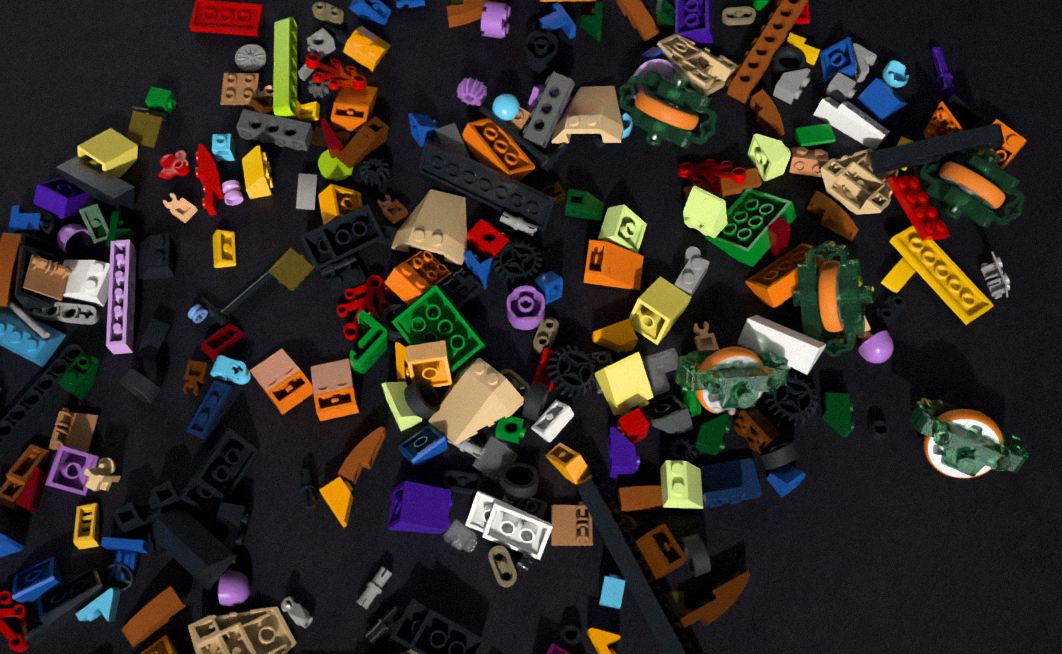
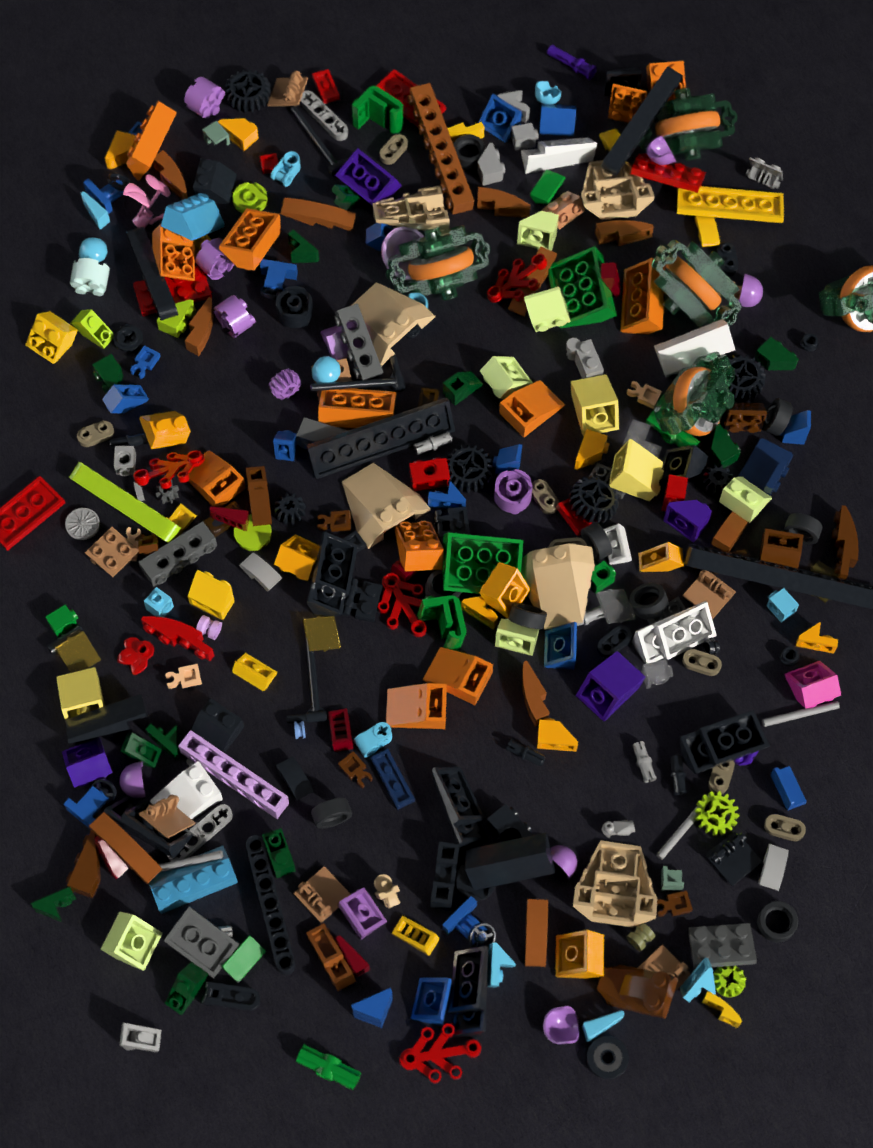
camera: 50 degrees left, 0 degrees up
none -> medium lavender helmet [647,136,676,165]

